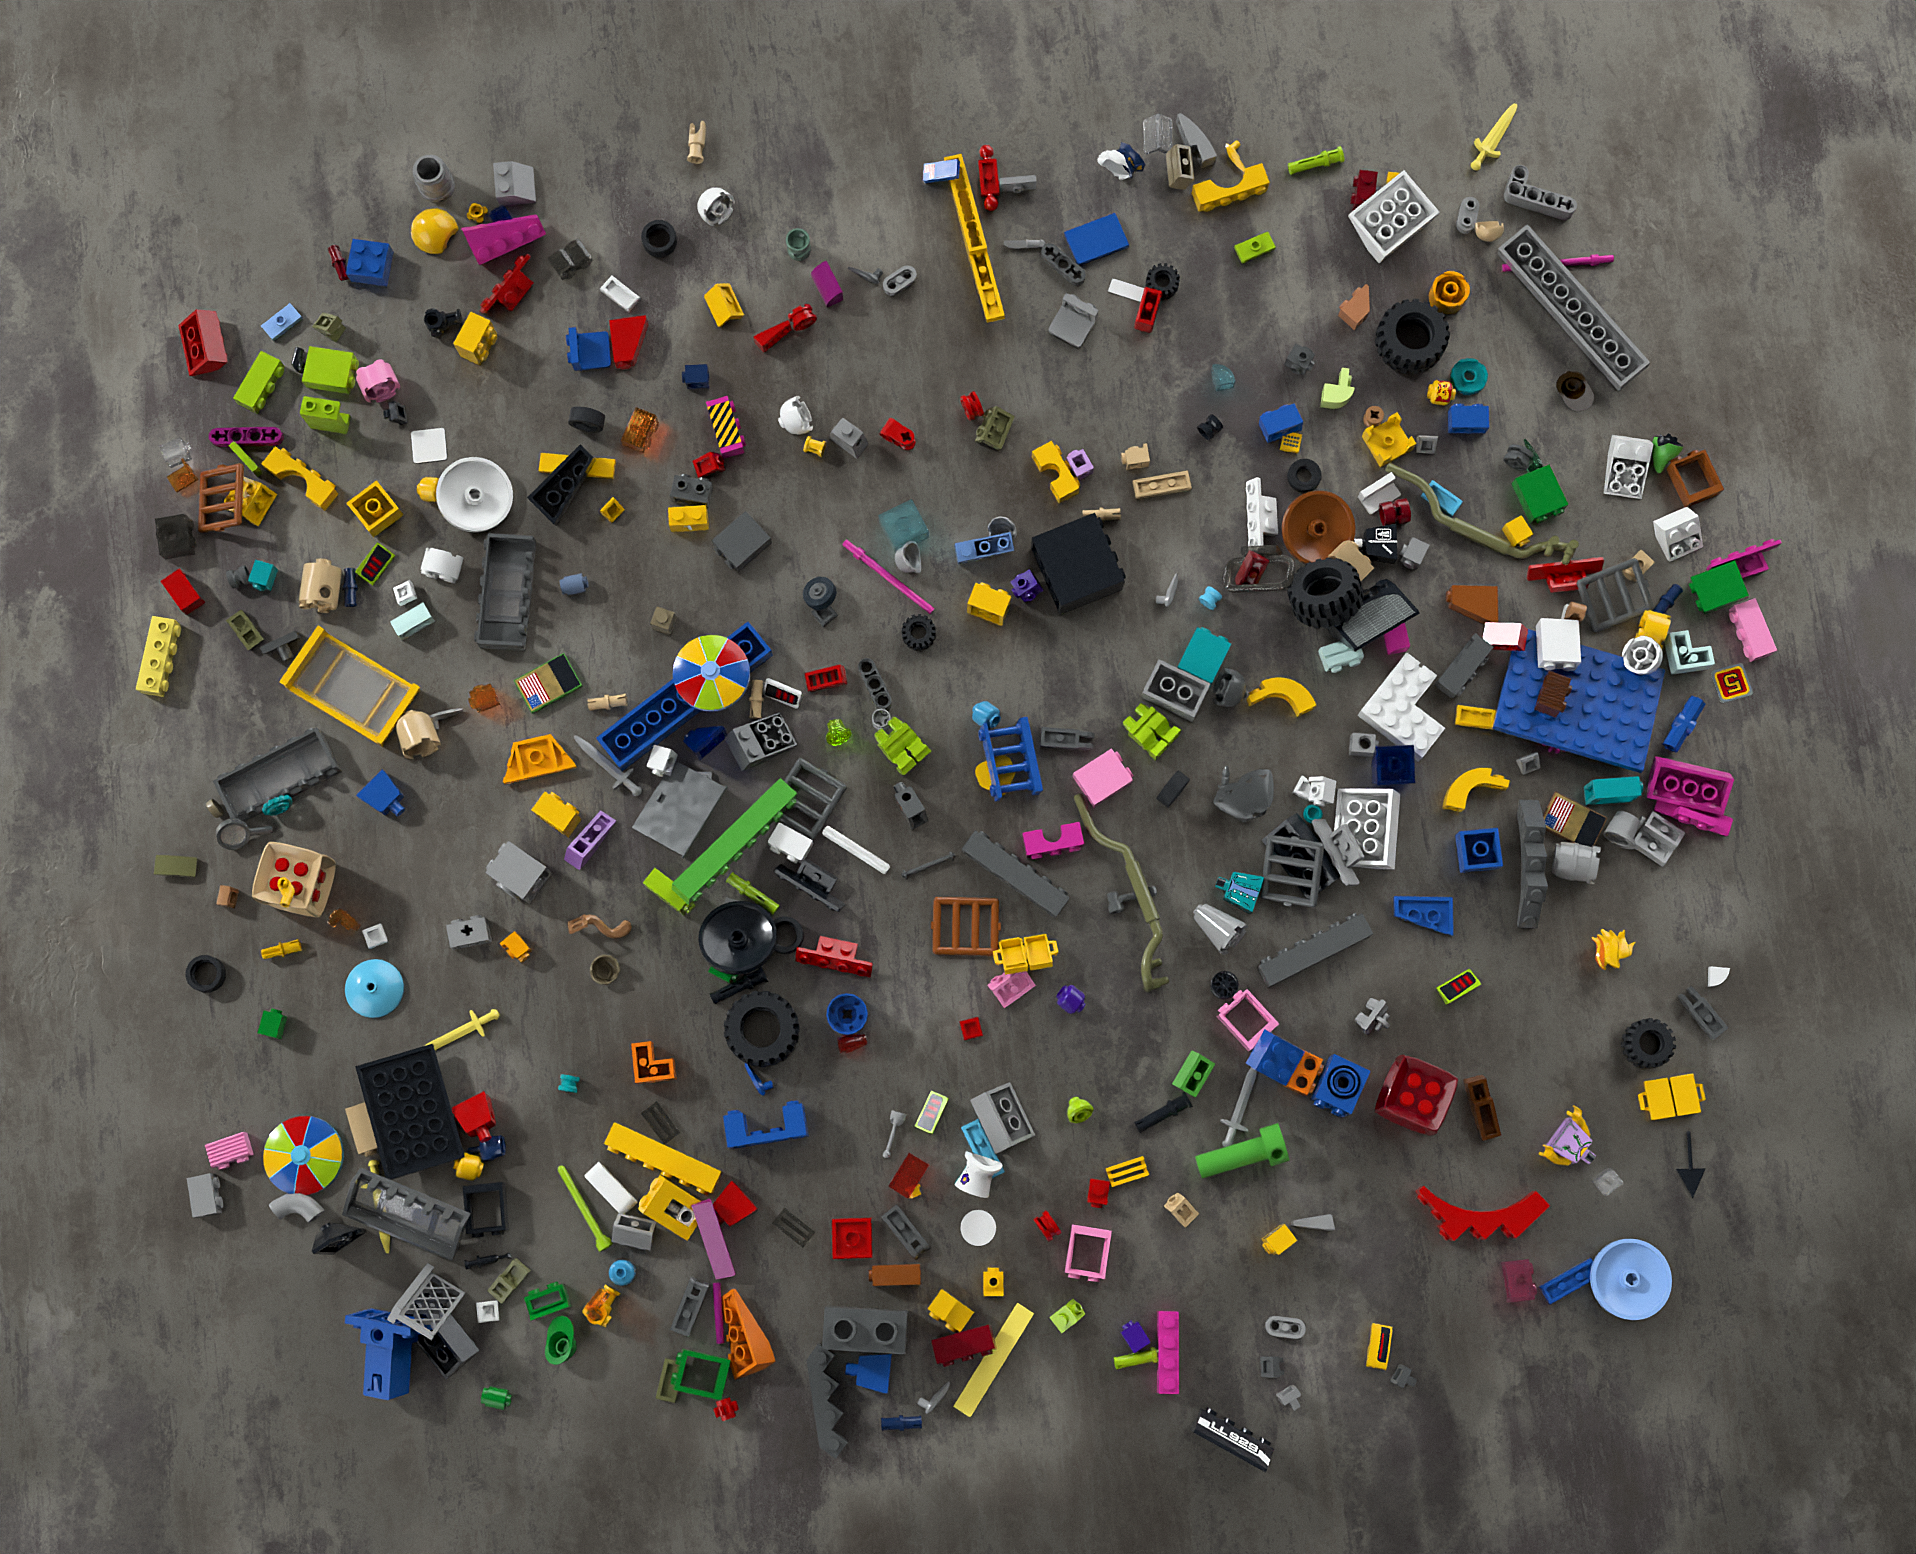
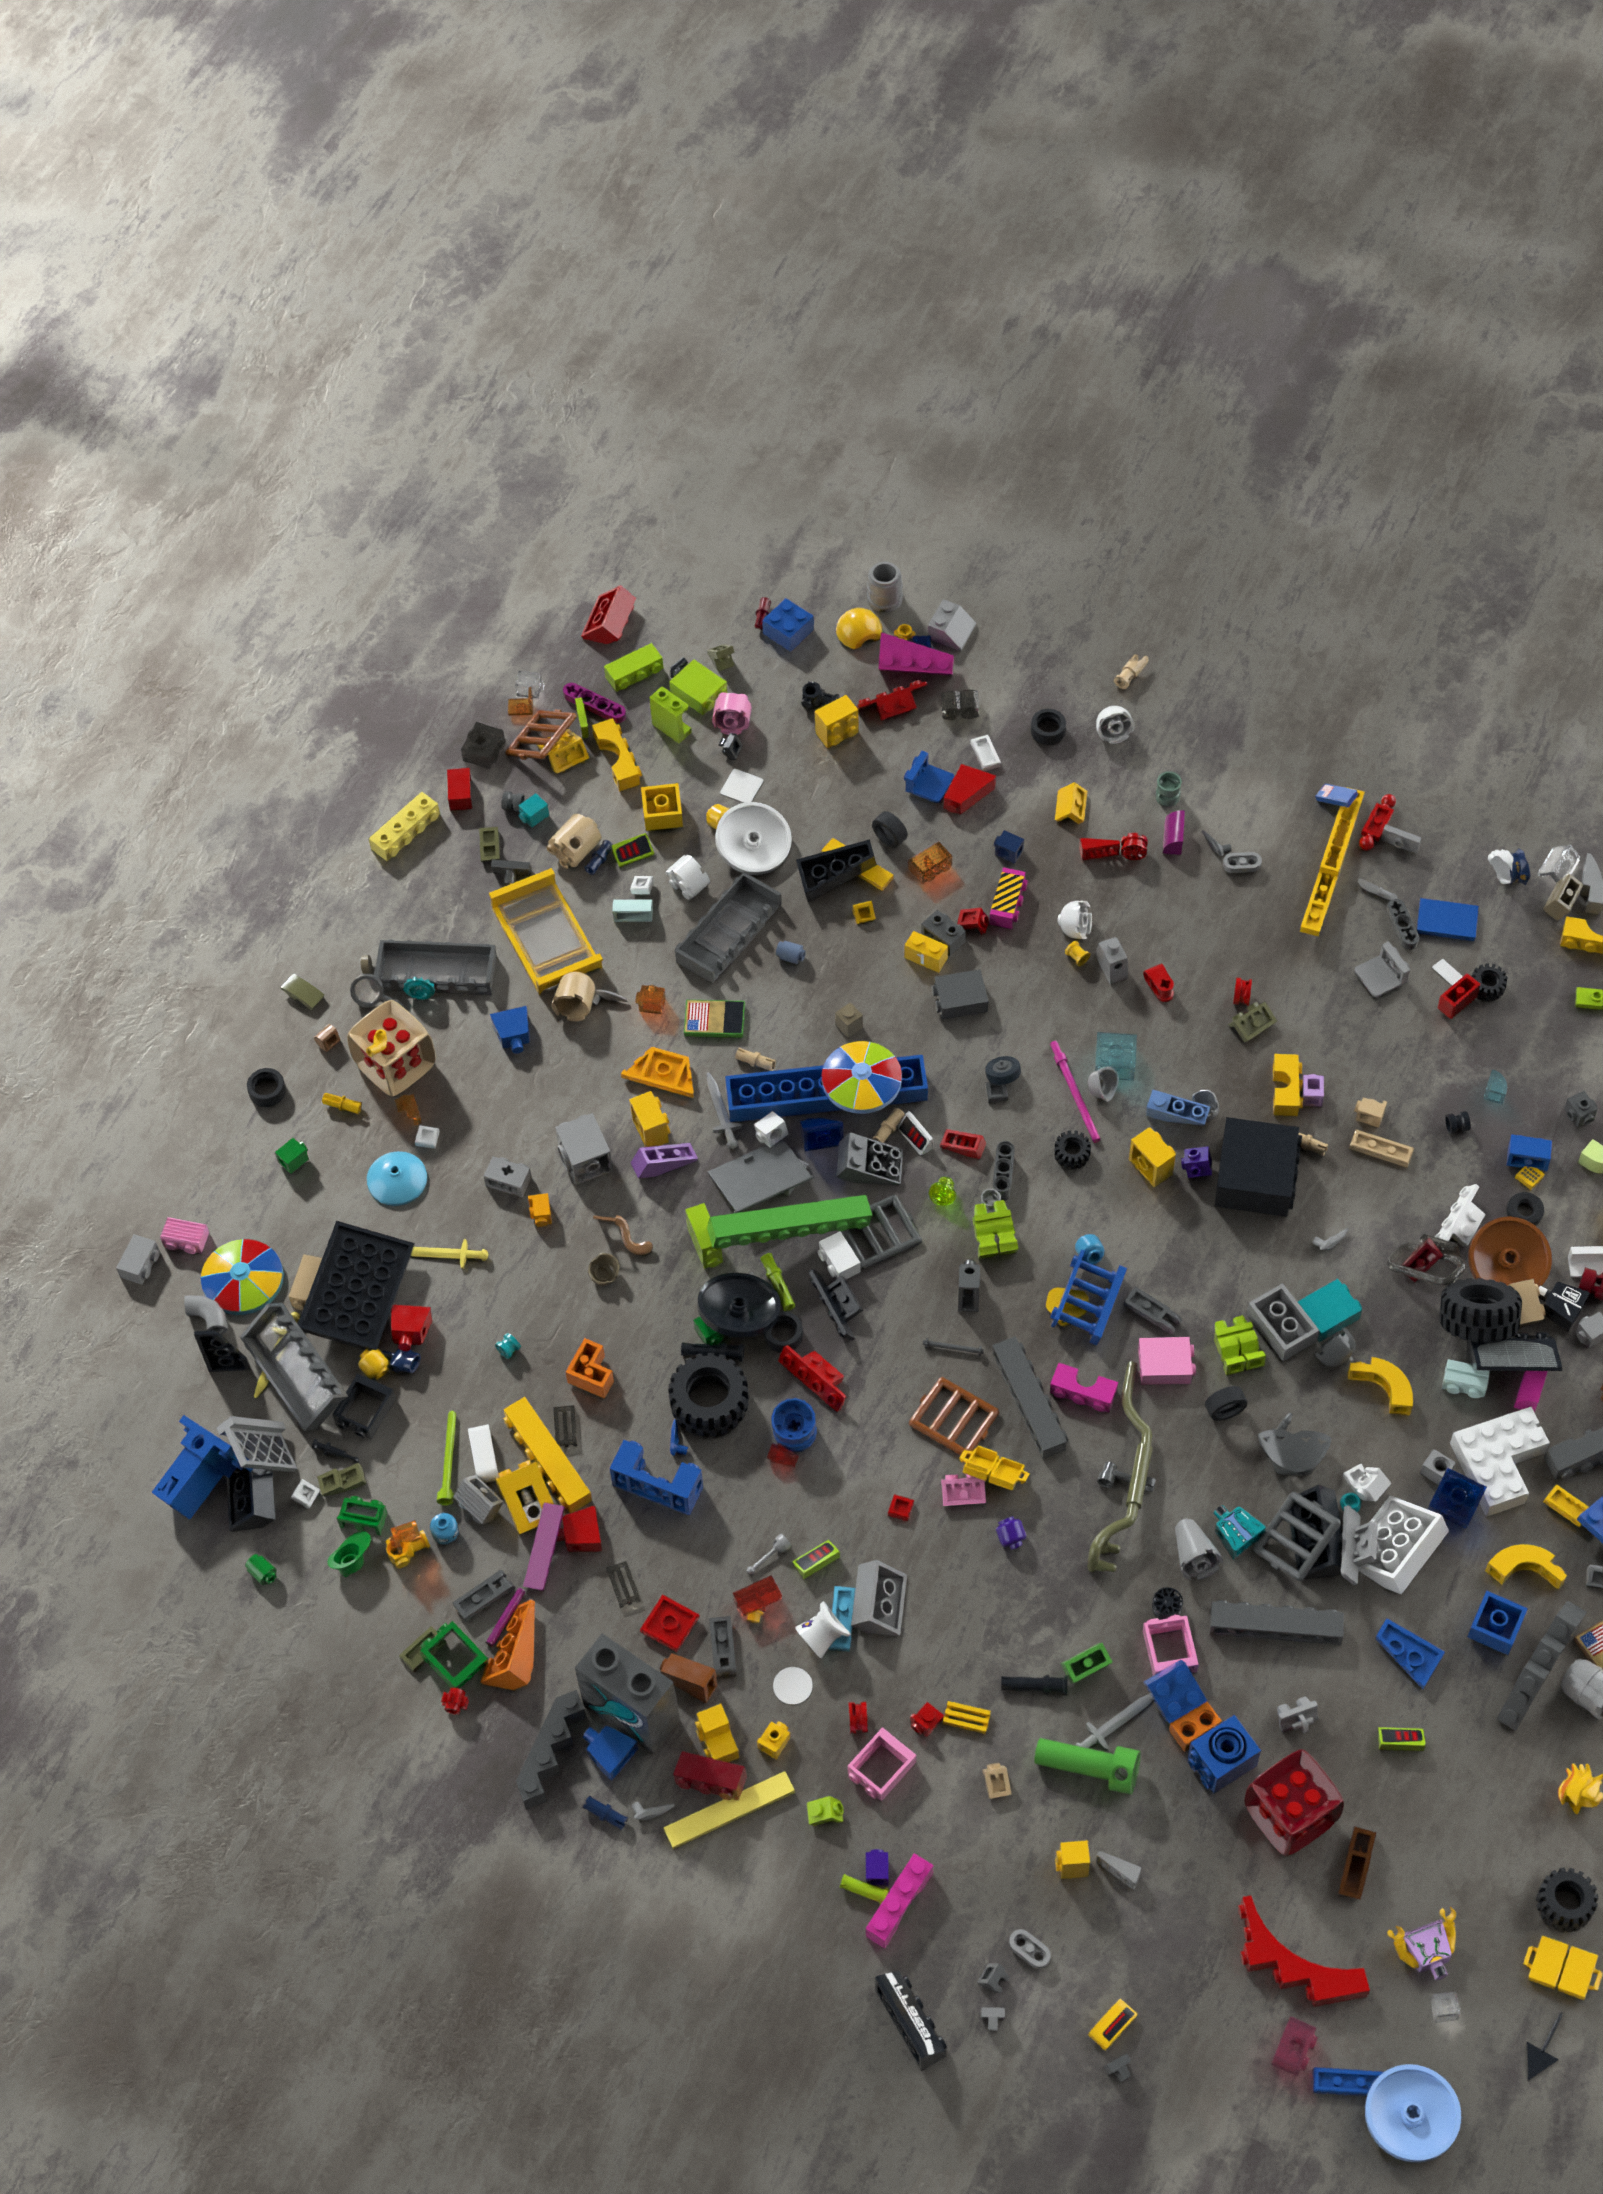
camera: 35 degrees right, 20 degrees down
light blue plate [261,303,303,341] -> none
white axle [822,826,890,874] -> none
lime brick [1067,1097,1094,1123] -> none
medium azure wheel [1198,586,1222,610] -> none

